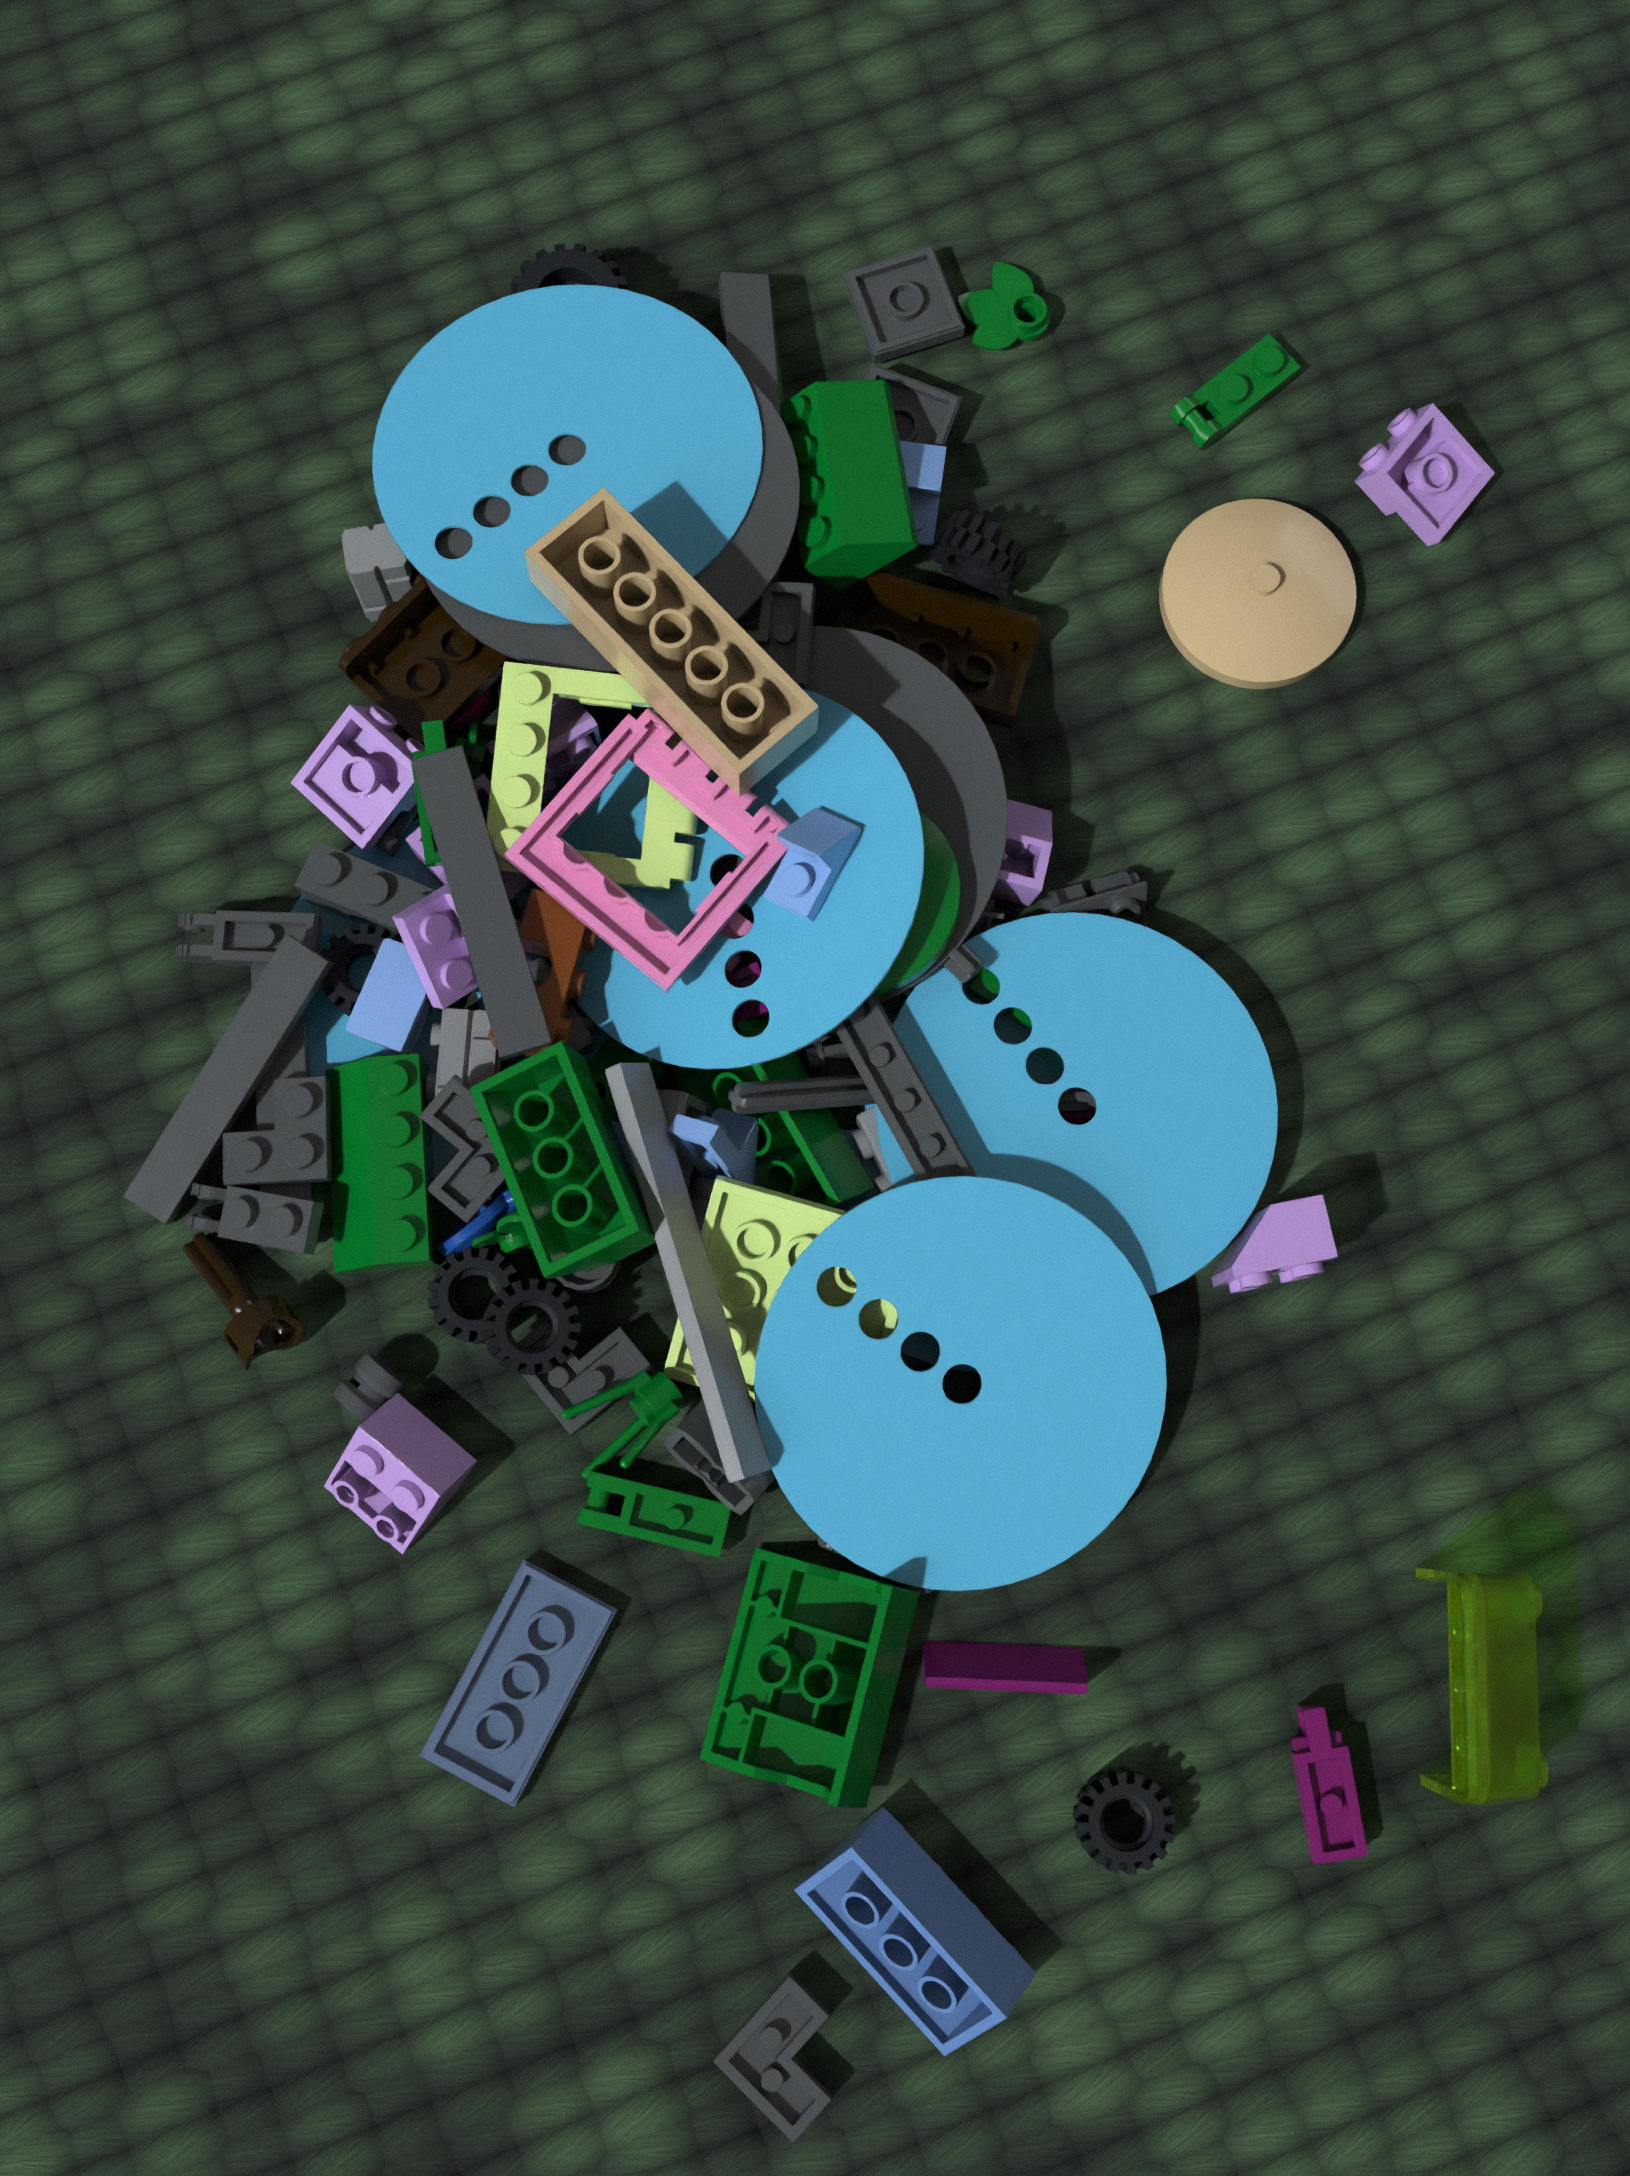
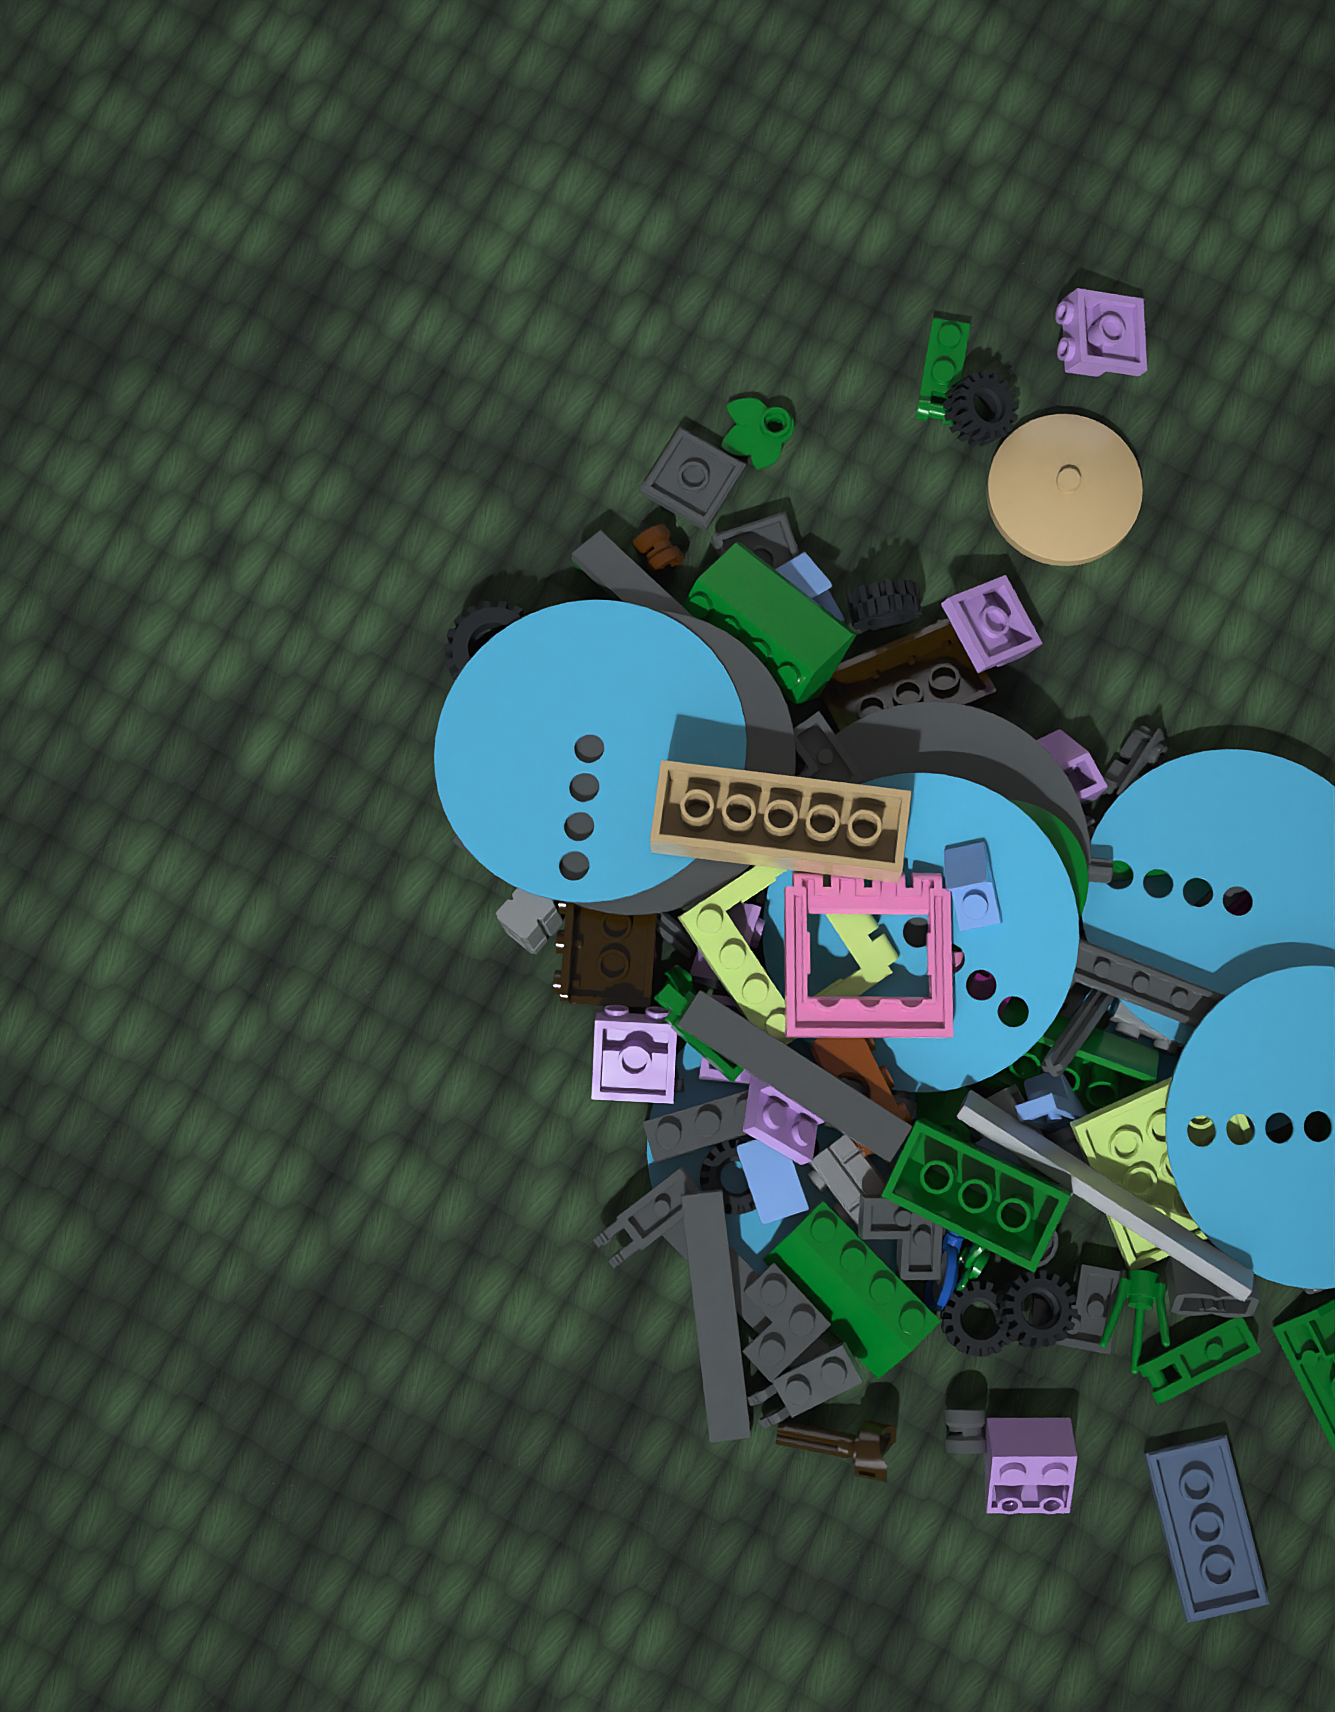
camera: 35 degrees left, 0 degrees up
none -> reddish brown wheel [632,524,685,578]
none -> lavender plate [941,575,1043,673]
none -> black tyre [943,370,1019,447]

